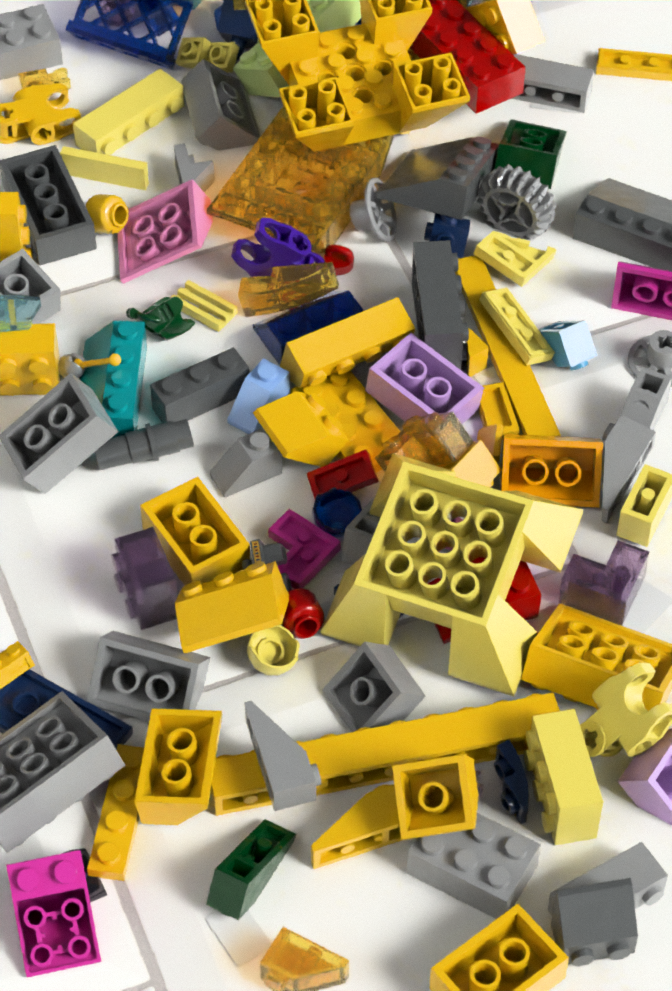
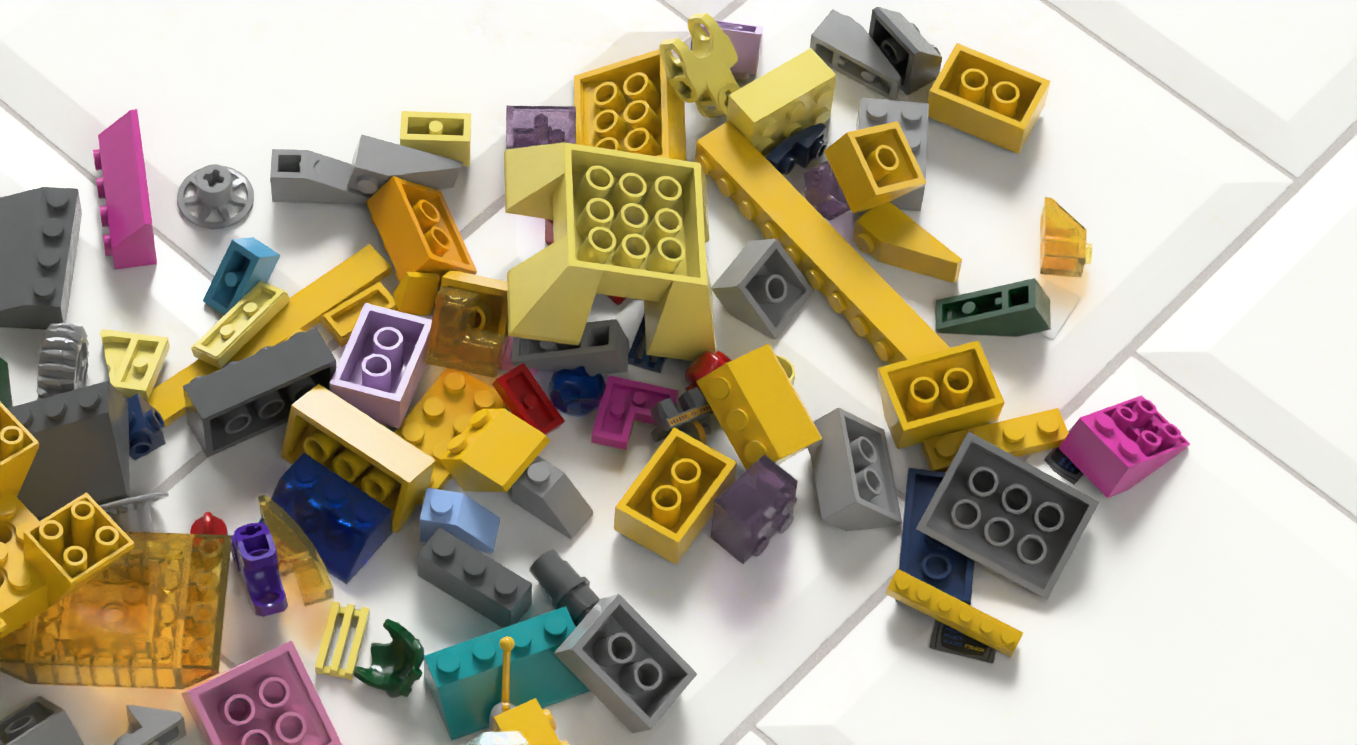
camera: 120 degrees left, 5 degrees up
light grey slope [244,701,321,811] -> none

